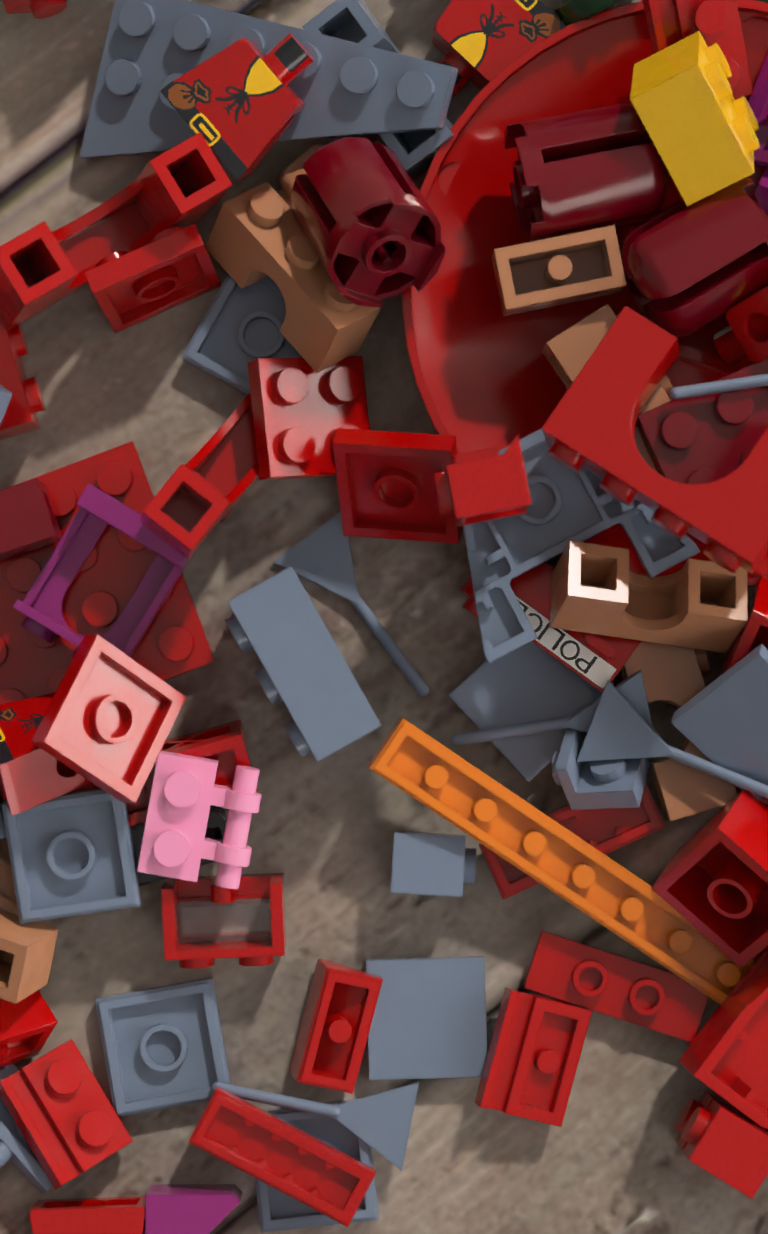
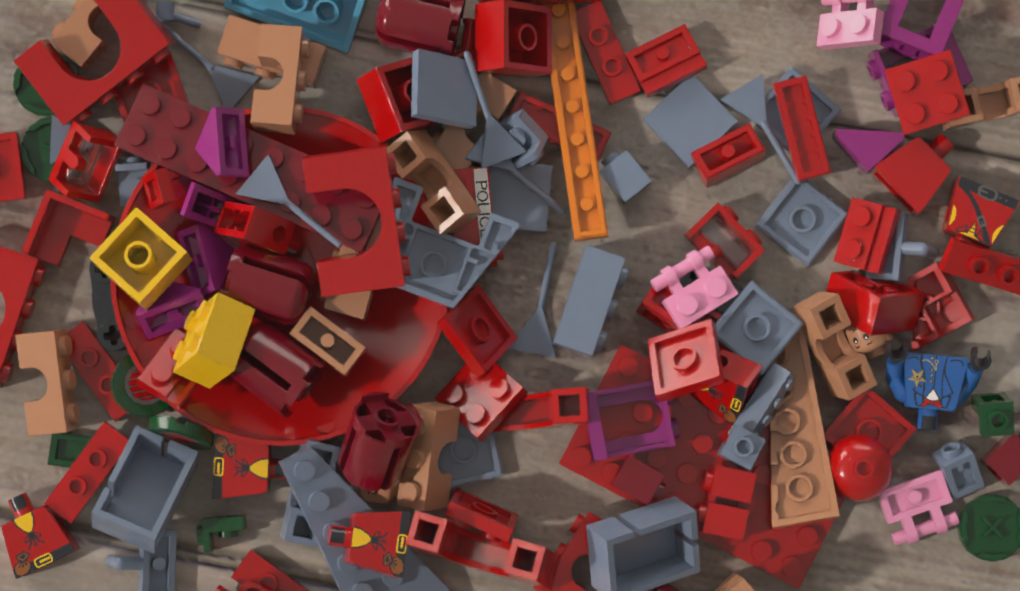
camera: 135 degrees left, 0 degrees up
red window [434,435,532,527] -> none

